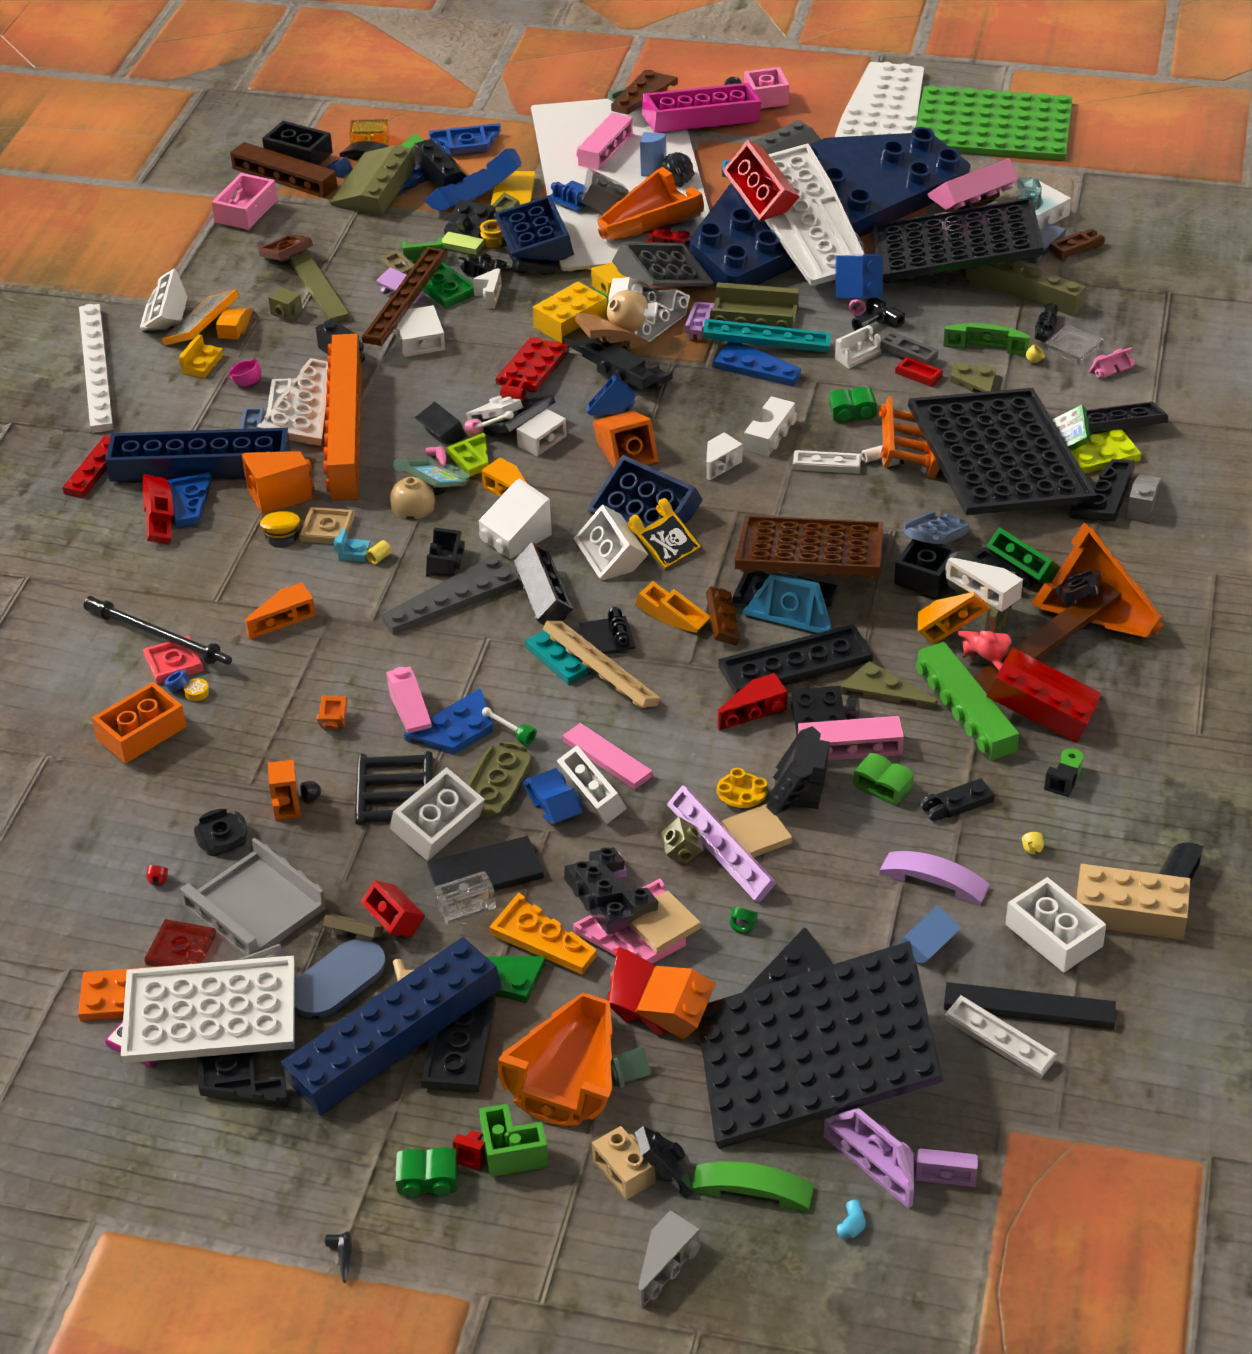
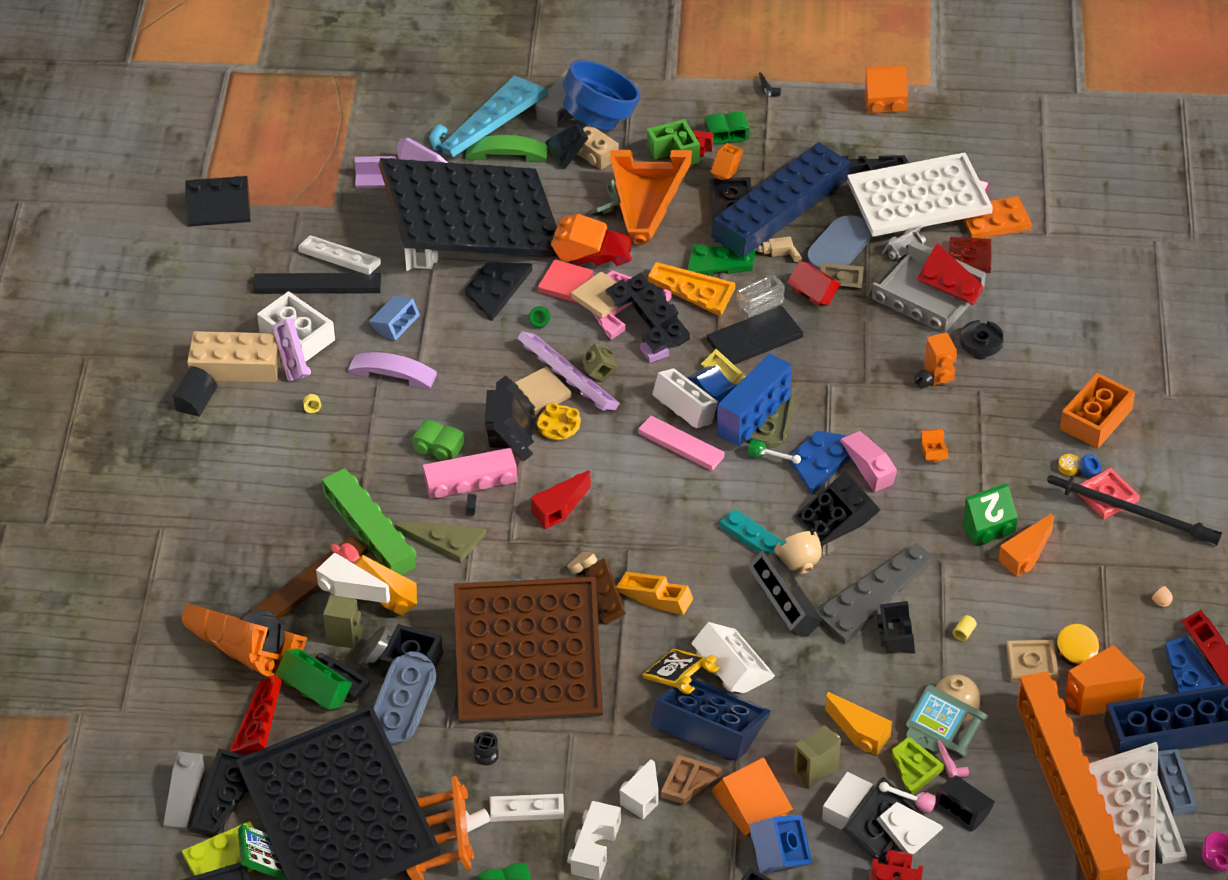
camera: 170 degrees right, 5 degrees up
red hinge [146,865,168,886] -> none
medium azure bracket [334,529,371,562] -> none
black bar [355,751,433,825] -> none
white brick [389,767,485,861] -> none
white slope [479,478,552,559] -> none
tan plate [543,621,661,708] -> none
black hinge [579,606,635,653] -> none
black plate [718,624,873,694] -> none
black hinge [791,686,845,736] -> none
black hinge [919,778,995,821] -> none
red slope [986,647,1101,743] -> none
black leg [1044,748,1084,798] -> none
none -> black slope [185,176,251,227]
none -> red wing [229,674,282,755]
none -> lavender hinge [272,318,311,381]
none -> medium azure wing [440,75,548,157]
none -> black wheel [474,732,499,766]
none -> coral tile [538,260,594,303]
none -> blue wheel [563,60,641,130]
none -> tan tile [567,552,597,574]
none -> medium nougat wing [661,755,722,805]
none -> light yellow tile [701,349,746,385]
none -> orange brick [710,143,744,180]
none -> blue brick [717,353,792,447]
none -> tan cylinder [774,531,822,574]
none -> olive hips [793,725,841,789]
none -> black slope [795,471,880,546]
none -> orange slope [864,65,908,114]
none -> red wing [917,243,984,306]
none -> green slope [963,483,1018,546]
none -> light nougat hinge [1152,586,1173,607]

